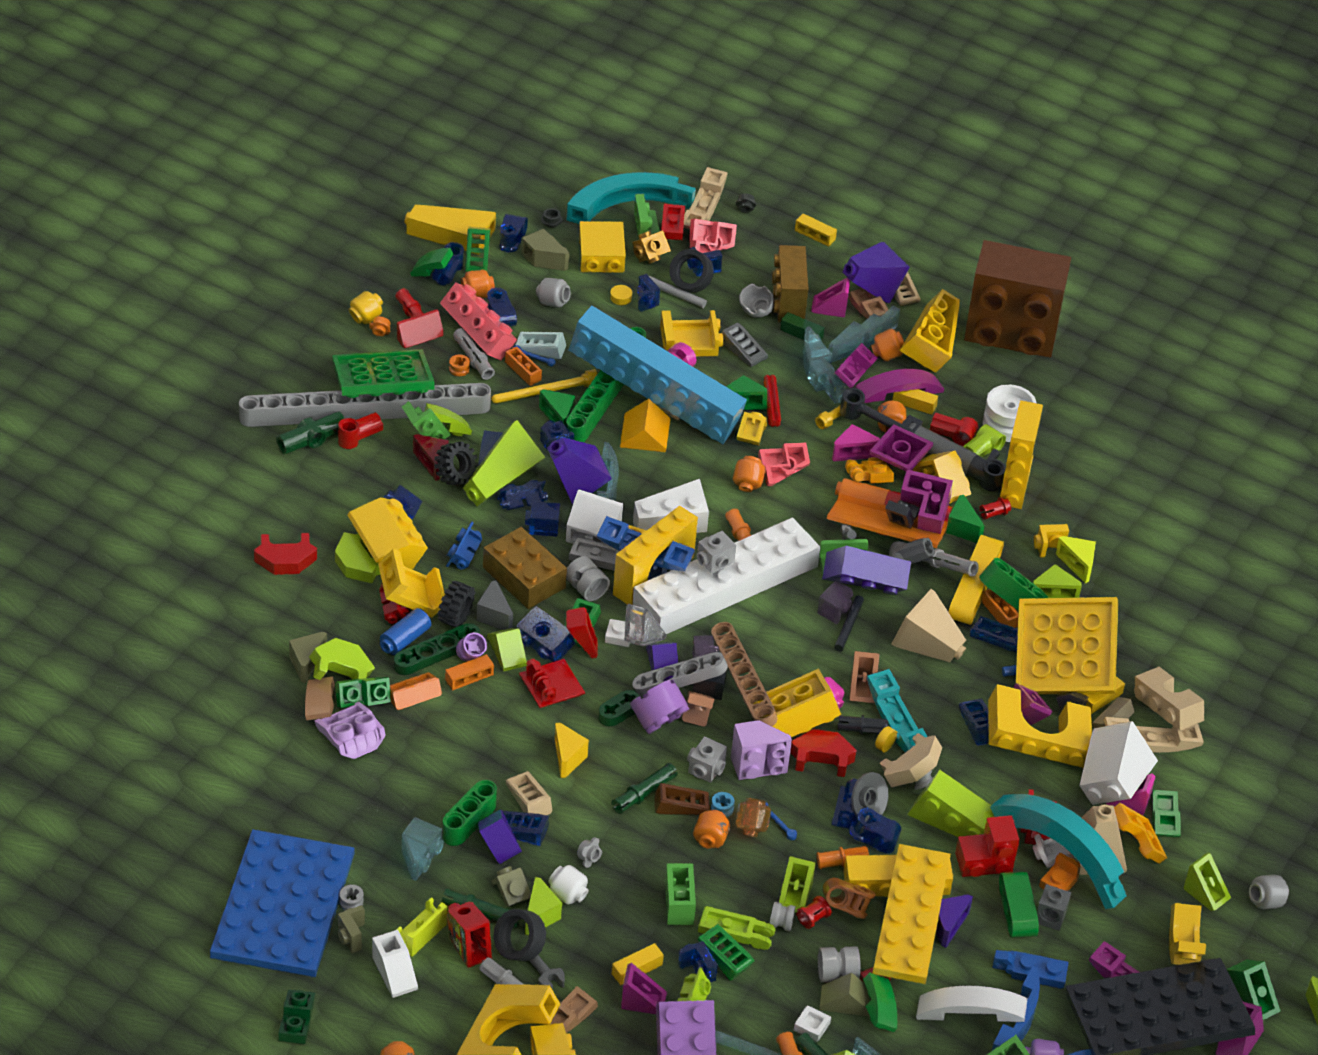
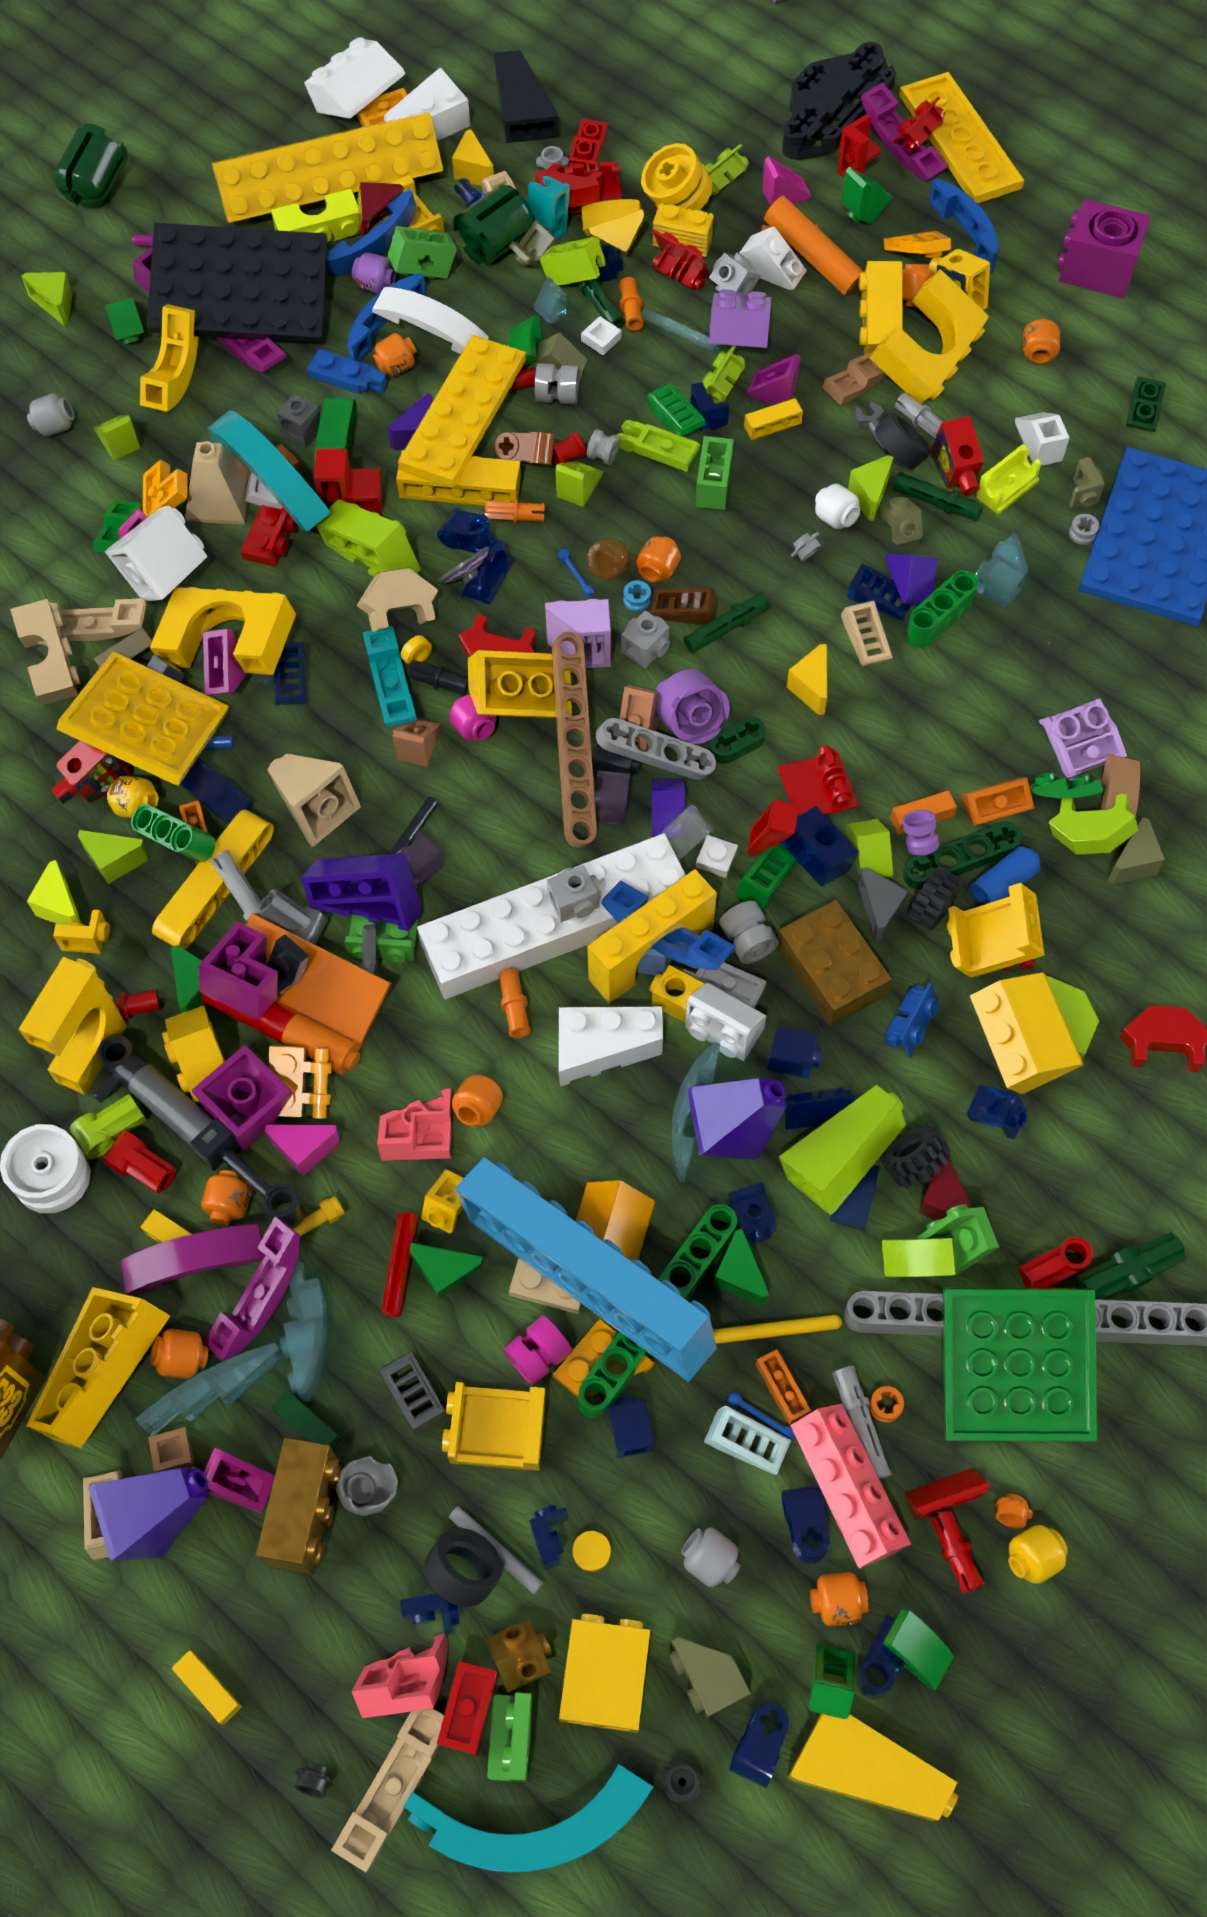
camera: 165 degrees left, 20 degrees up
none -> orange head [372,333,417,378]

